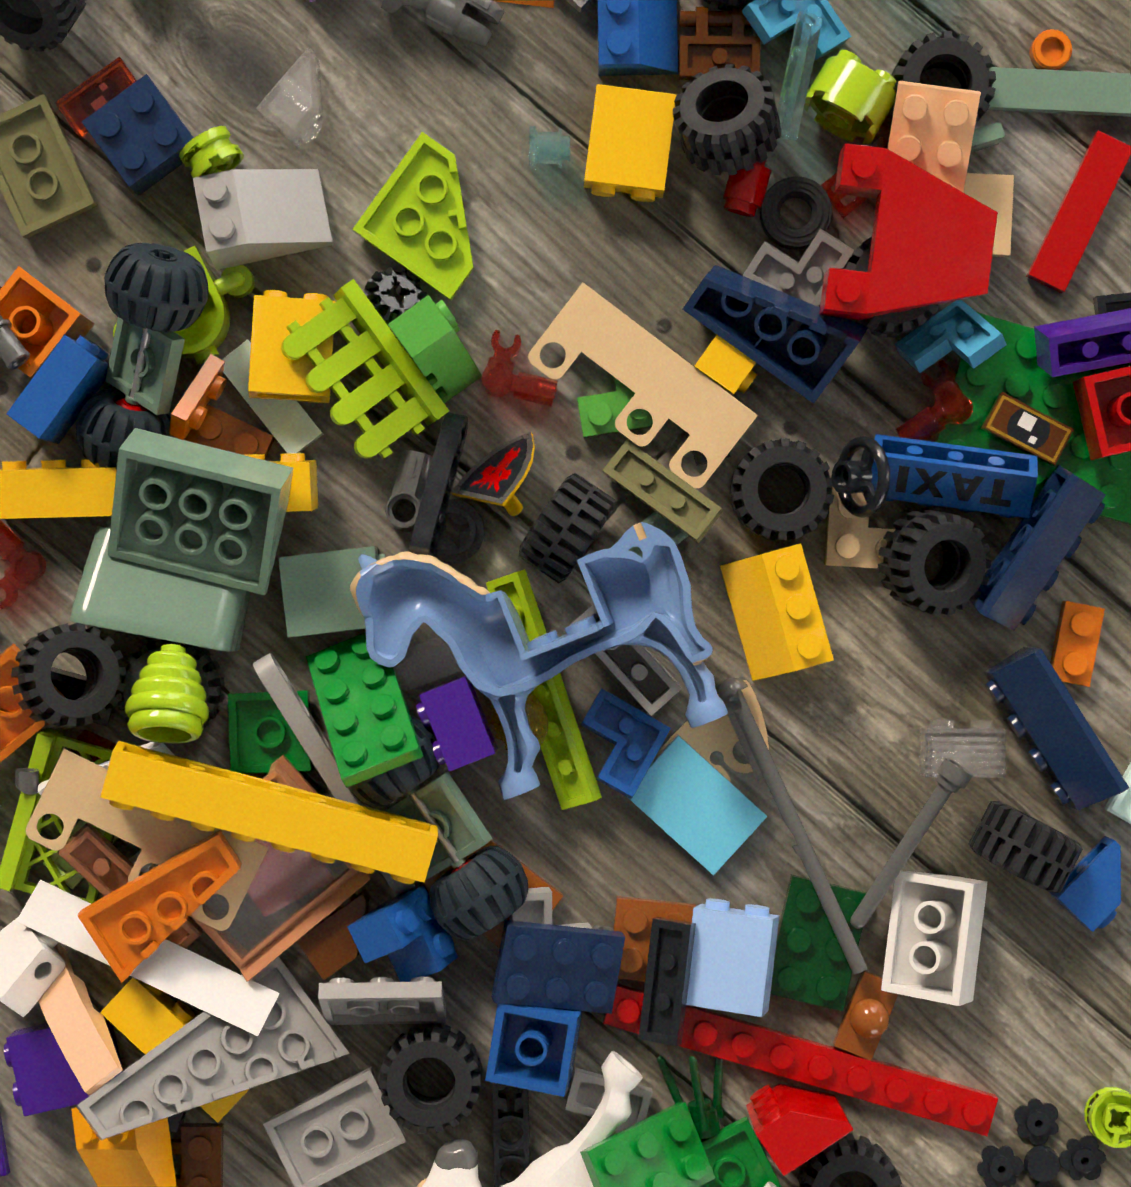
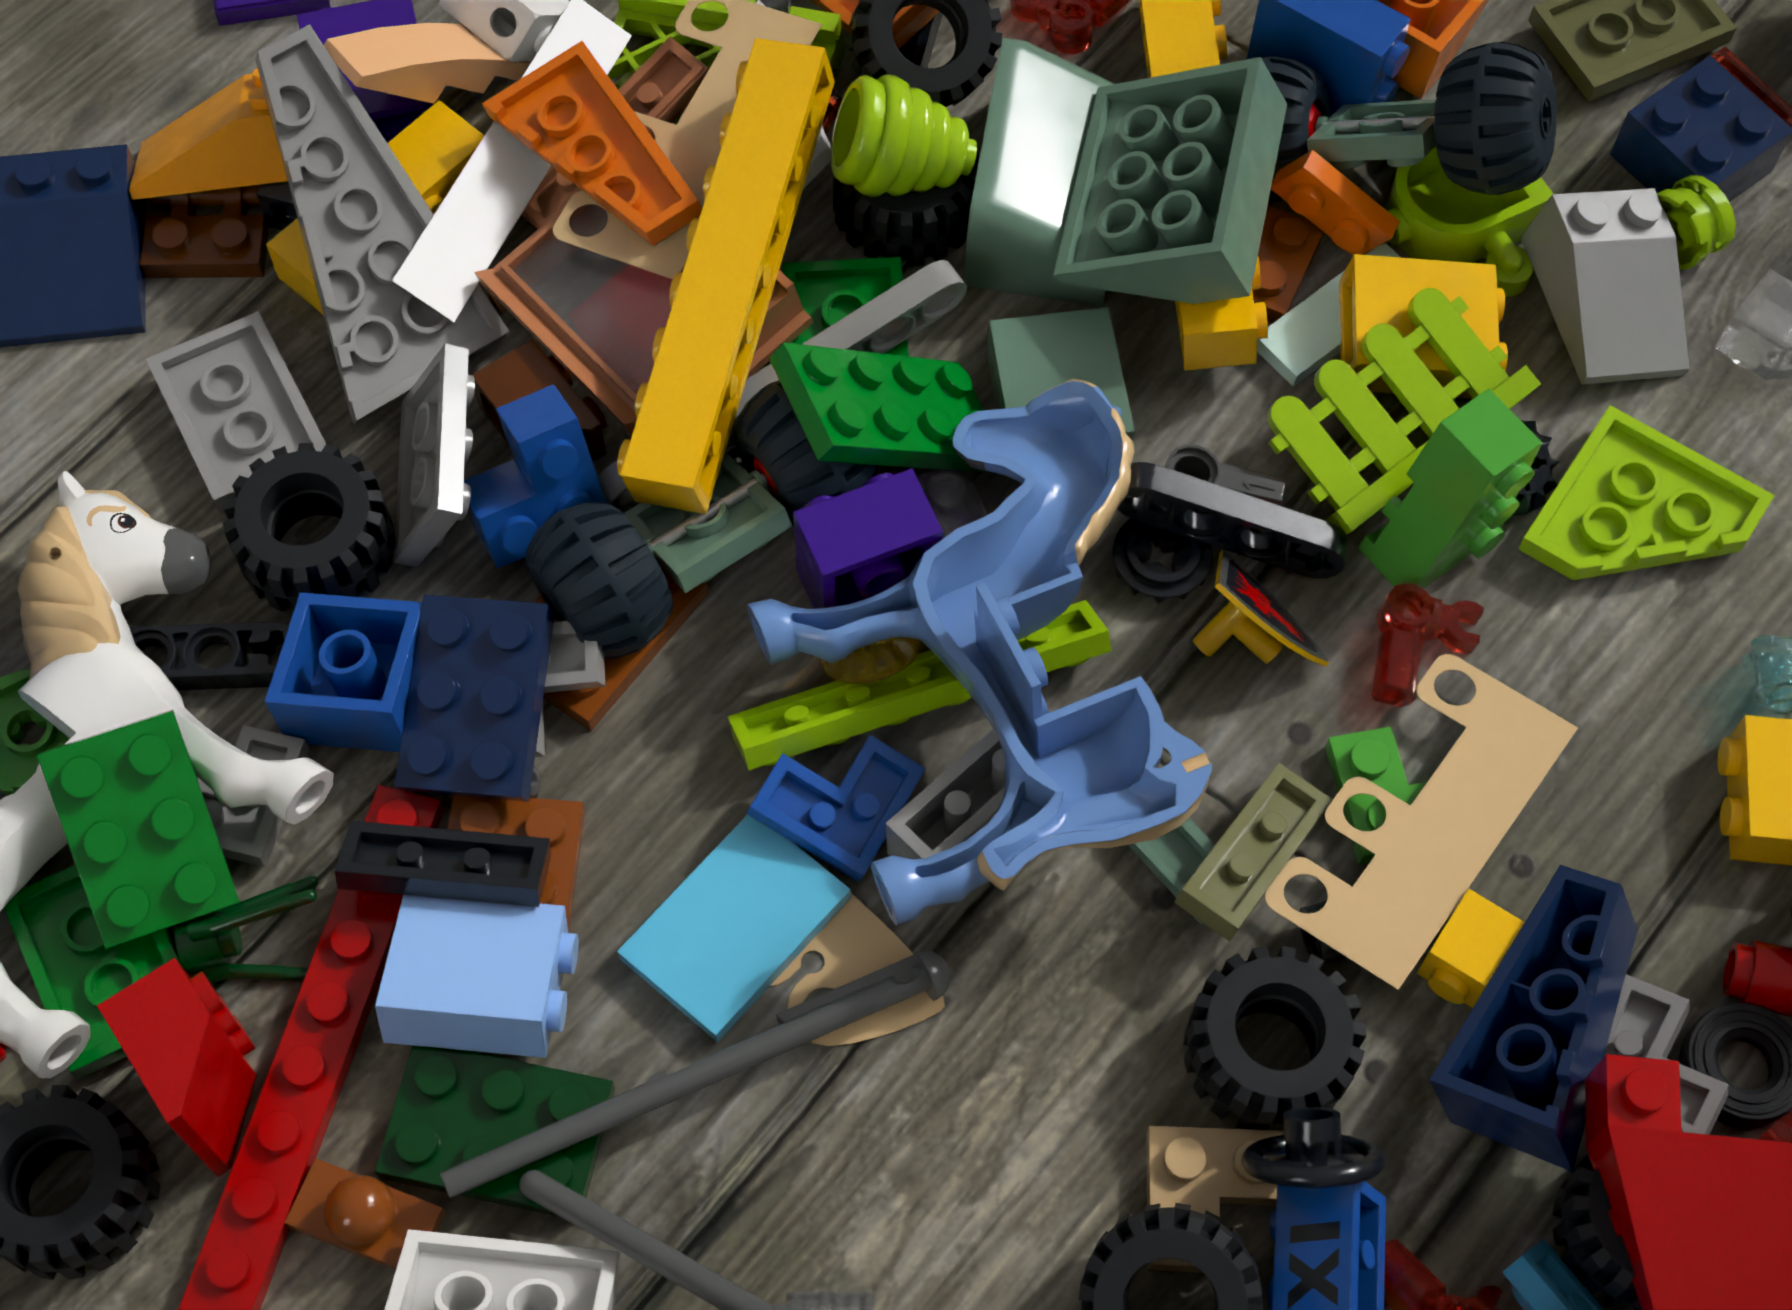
camera: 90 degrees right, 25 degrees down
black tyre [518,472,616,584] -> none
yellow slope [720,543,834,681] -> none

